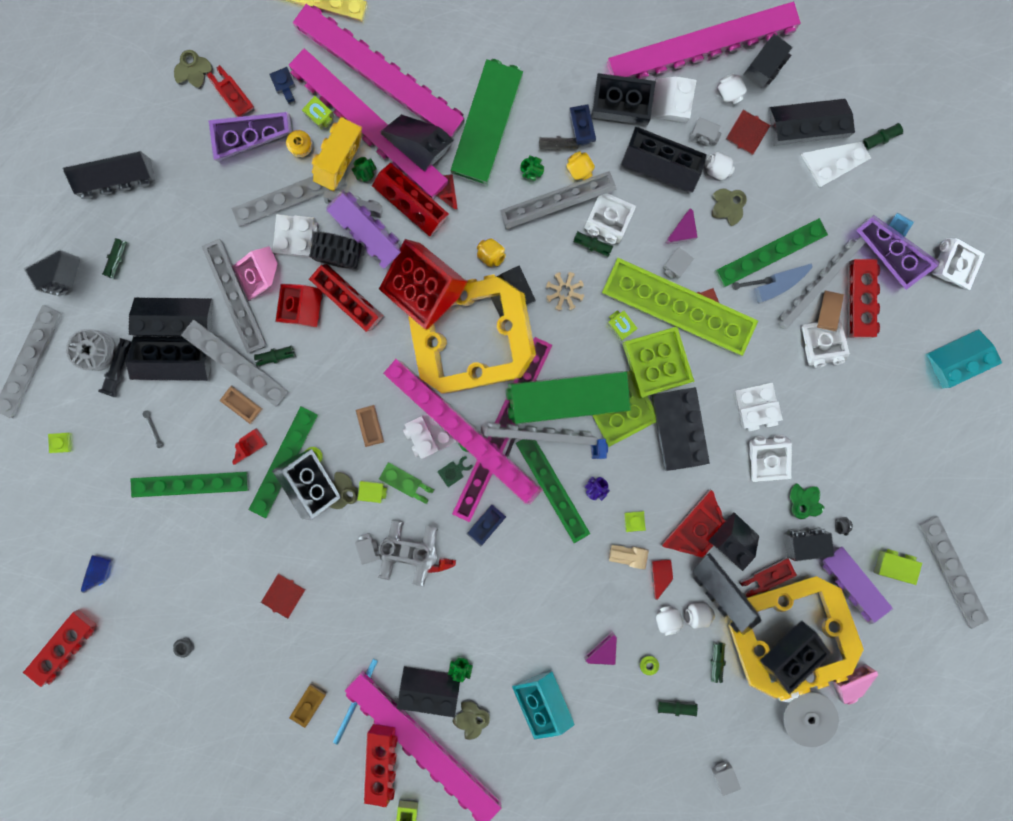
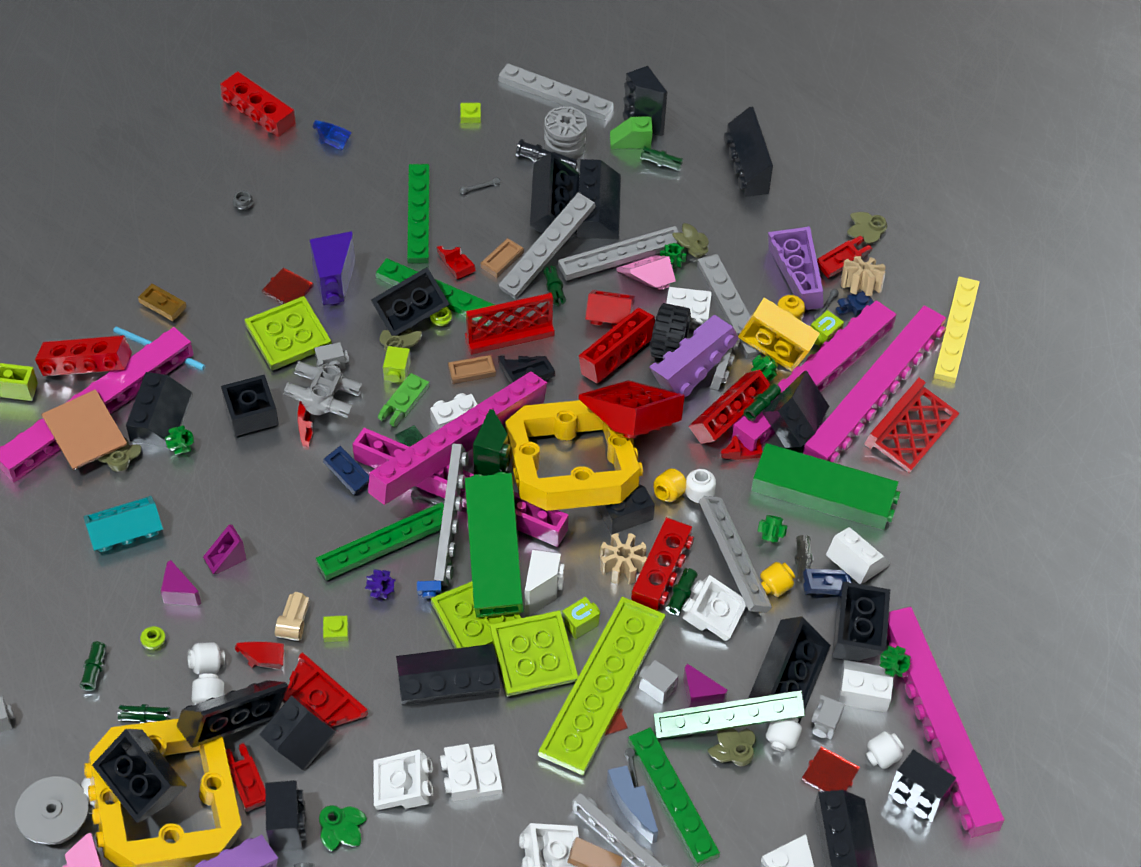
camera: 90 degrees right, 35 degrees down
none -> nougat piece [41,389,127,470]
none -> magenta slope [203,524,247,574]
none -> black brick [221,374,279,436]
none -> lime plate [244,296,332,371]
none -> dark purple slope [309,231,355,305]
none -> red fence [465,293,555,355]
none -> dark green slope [473,409,511,476]
none -> black wing [498,355,555,383]
none -> white slope [525,550,565,616]
none -> bright green slope [610,117,652,149]
none -> red brick [631,517,694,611]
none -> plate [654,691,806,740]
none -> green gear [660,243,686,269]
none -> olive plate [672,223,709,258]
none -> white head [685,469,716,503]
none -> dark green pin [743,383,781,421]
none -> dark grey hinge [814,289,839,321]
none -> white slope [826,527,890,584]
none -> tan gear [841,256,886,296]
none -> red fence [864,377,959,473]
none -> green gear [880,646,911,677]

